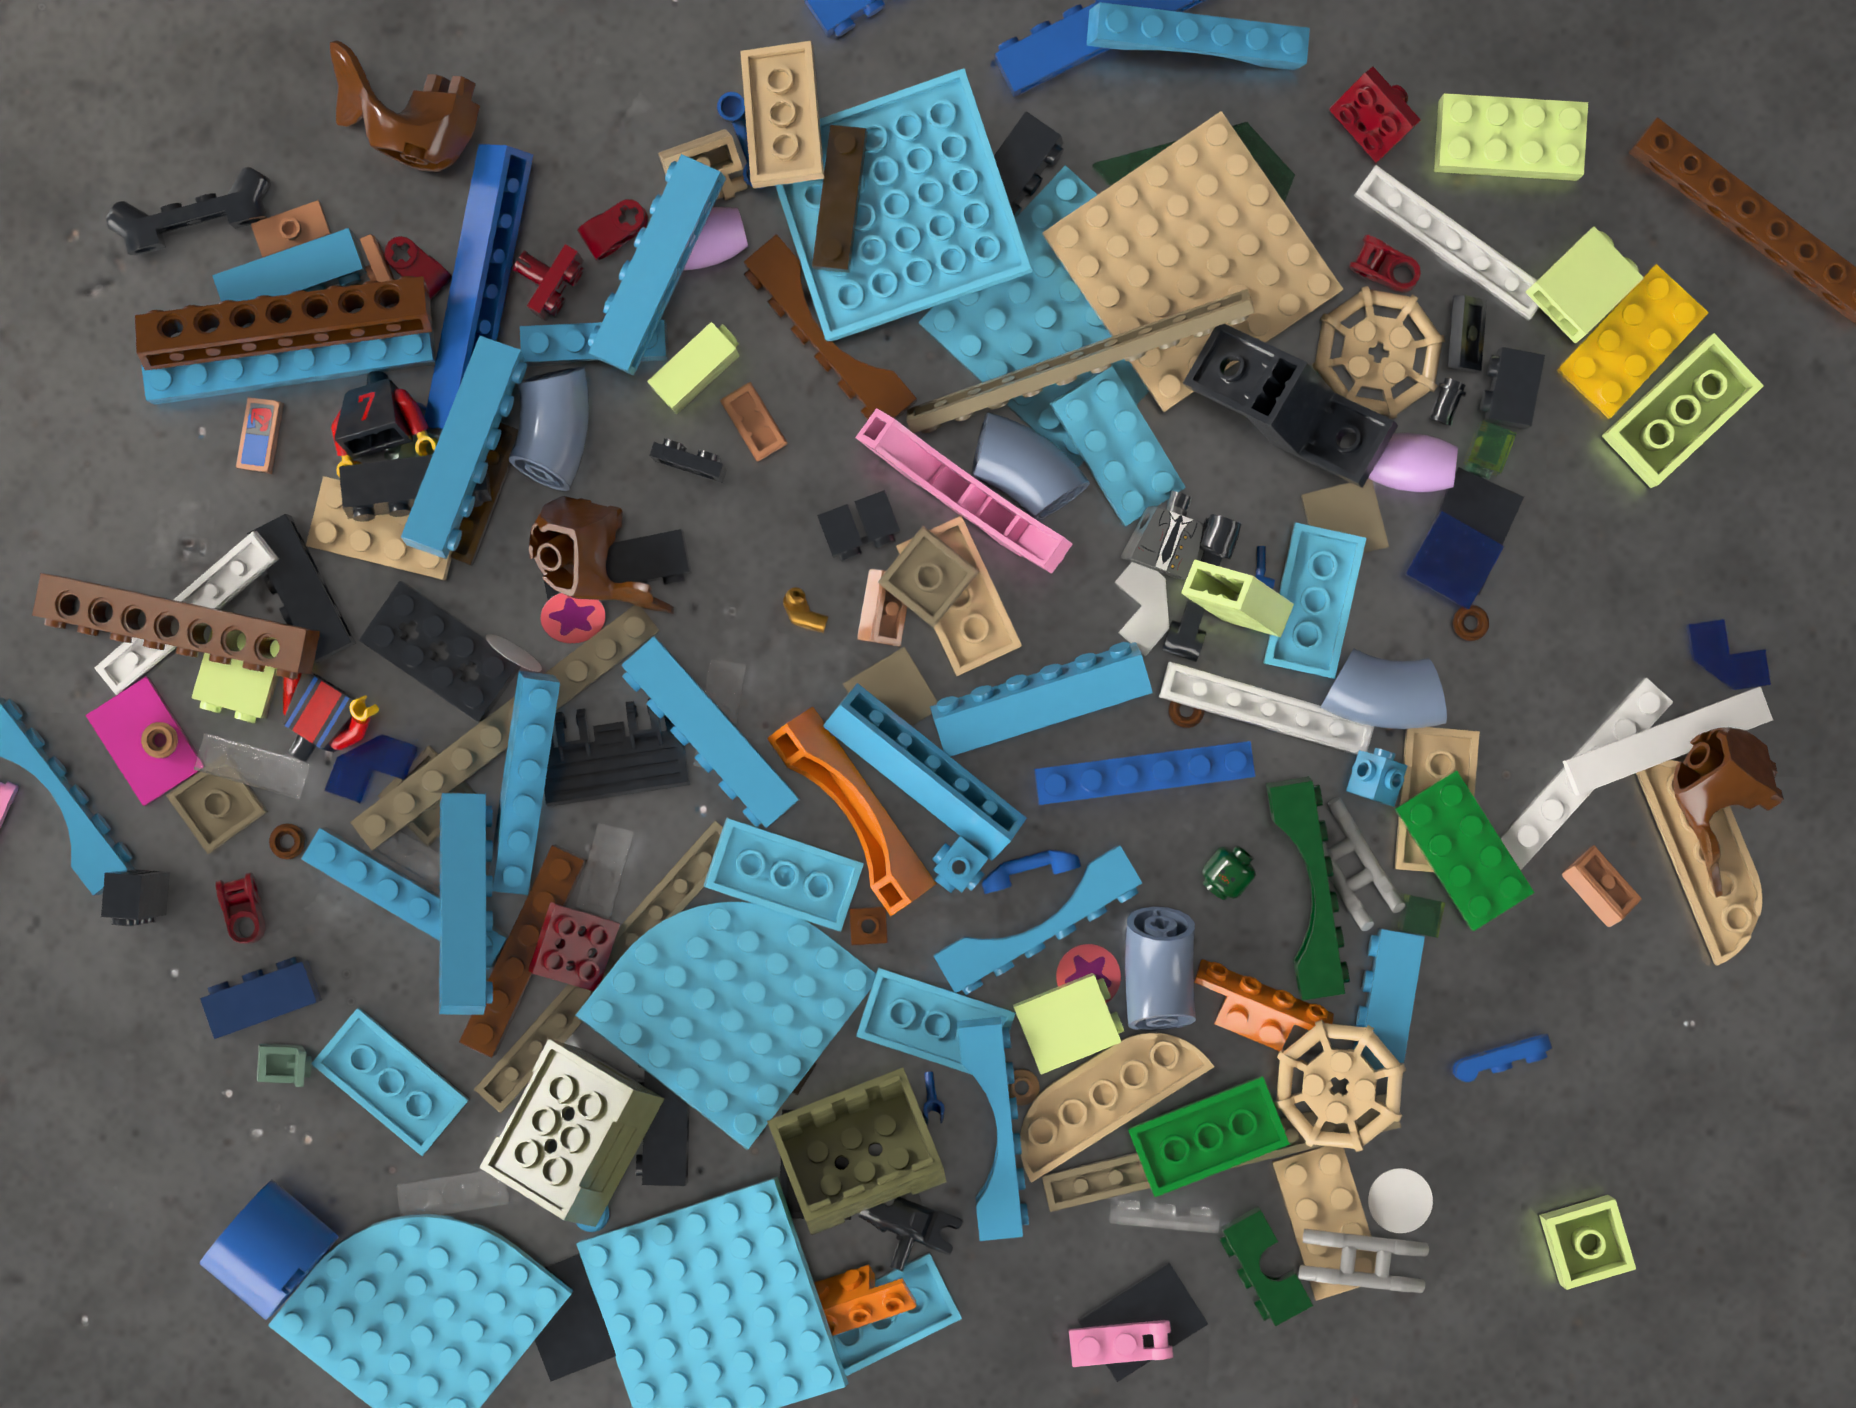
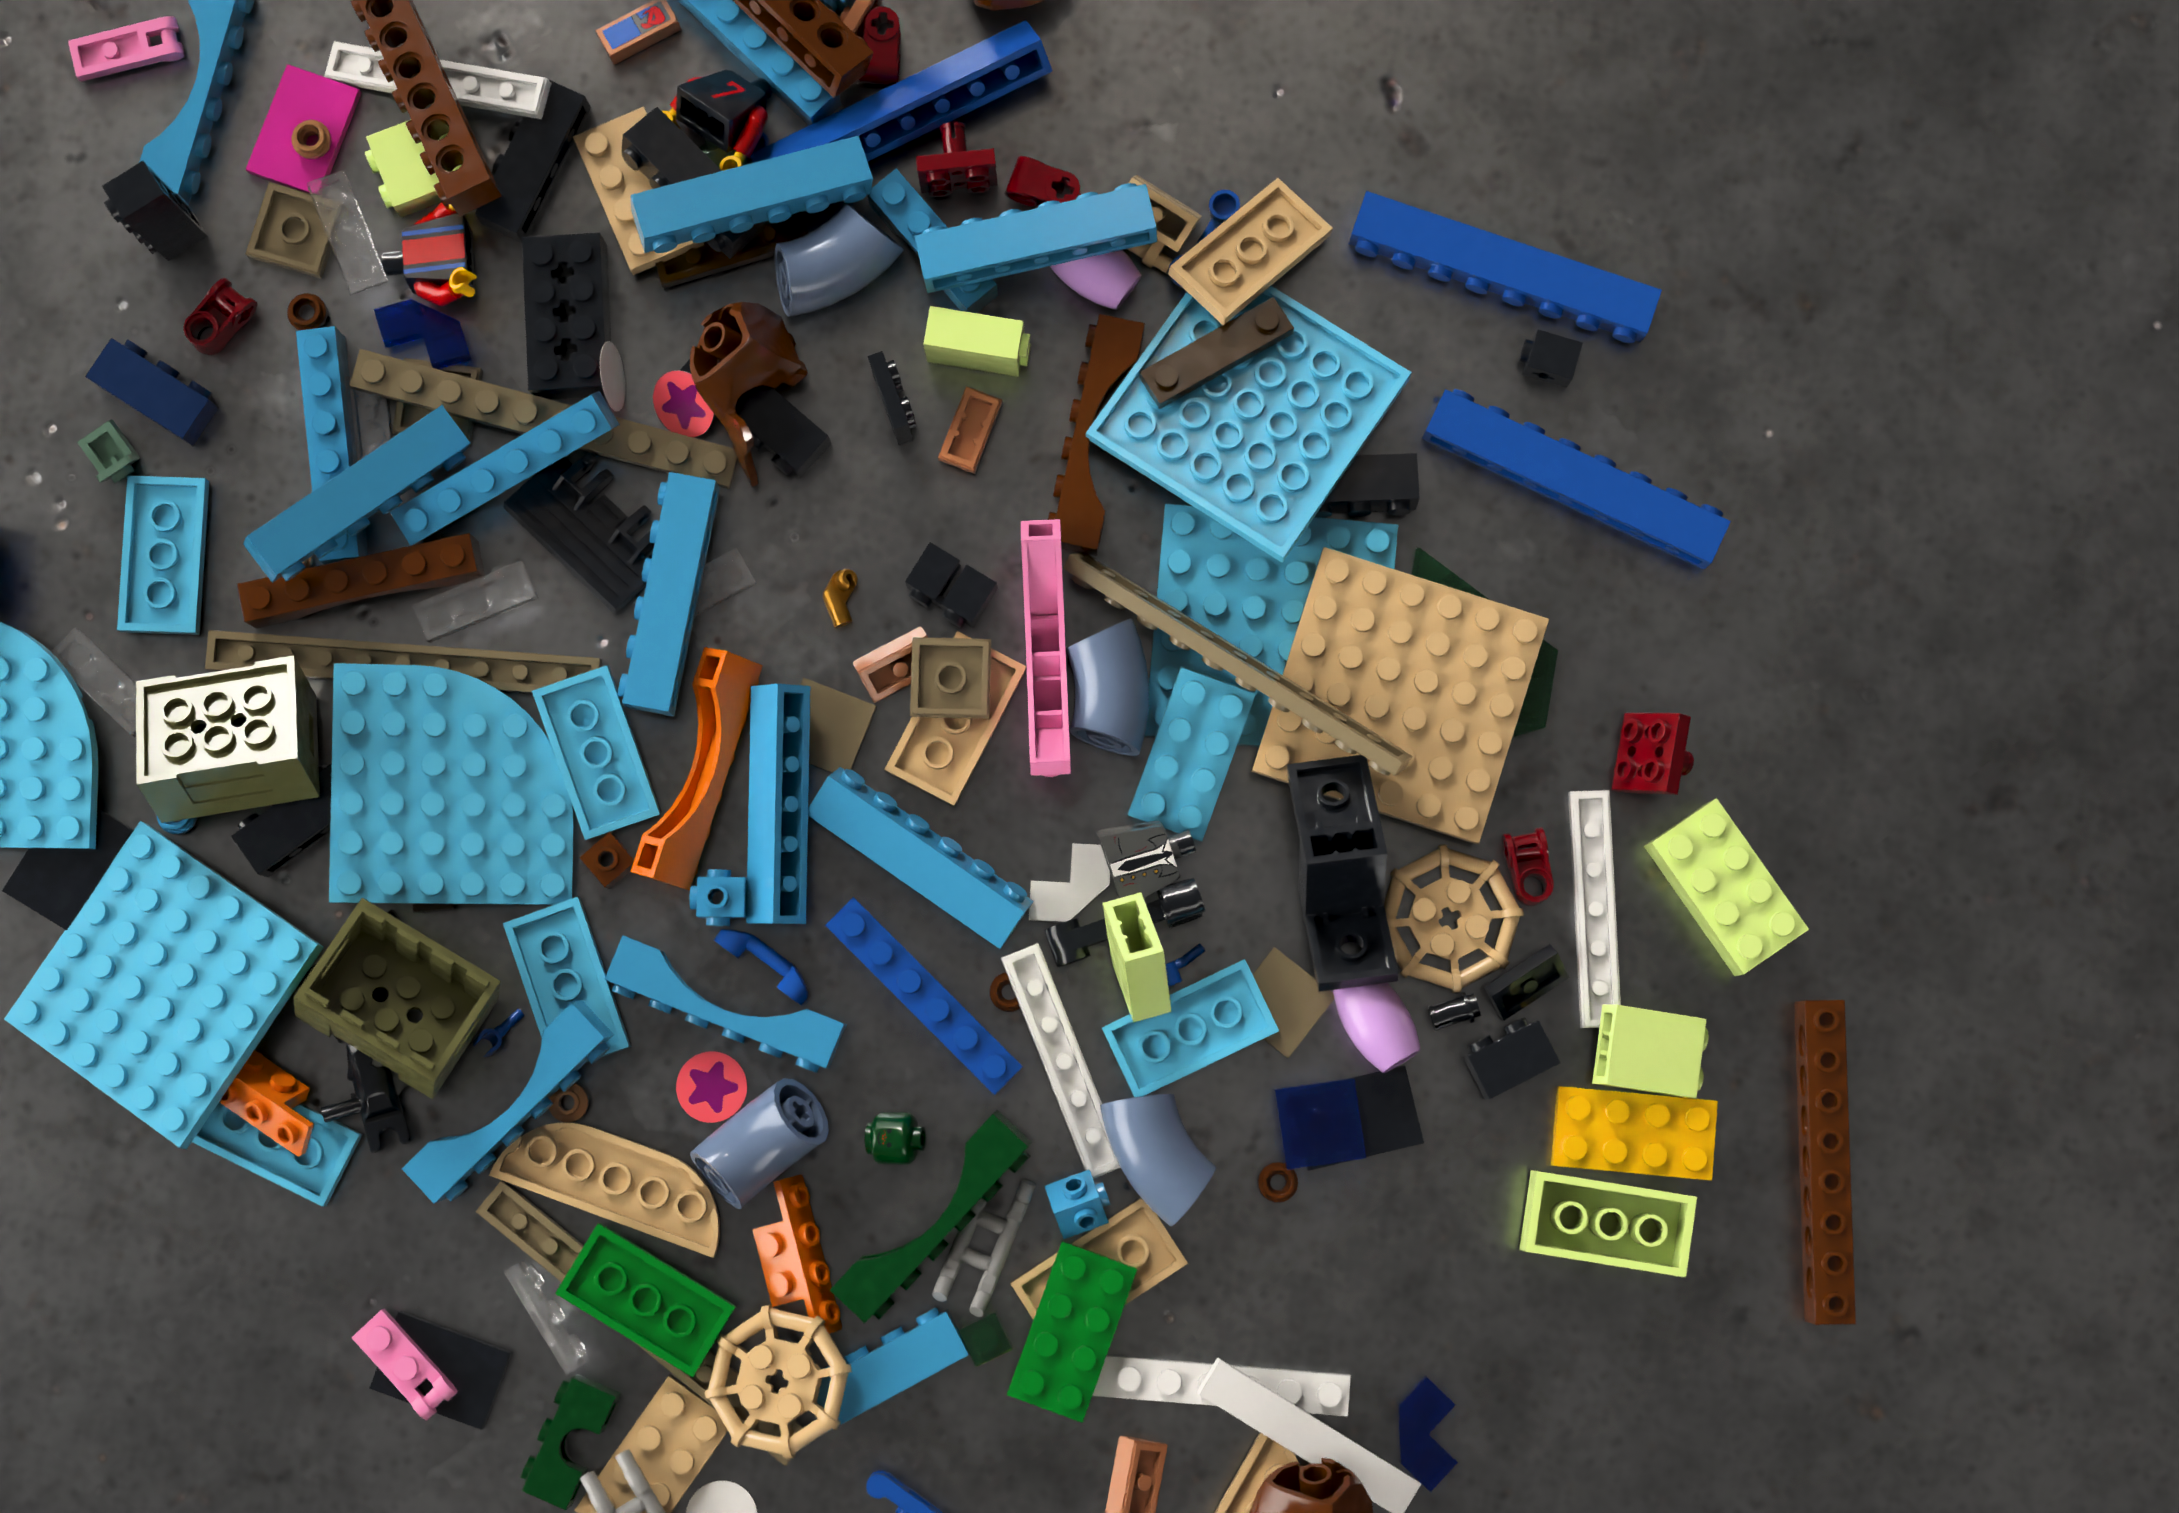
camera: 50 degrees right, 5 degrees down
dark red plate [528,902,620,991] -> none
yellowish green brick [1013,973,1125,1075] -> none
dark azure arch [1086,2,1310,71] -> none
clear green brick [1463,420,1517,479] -> none

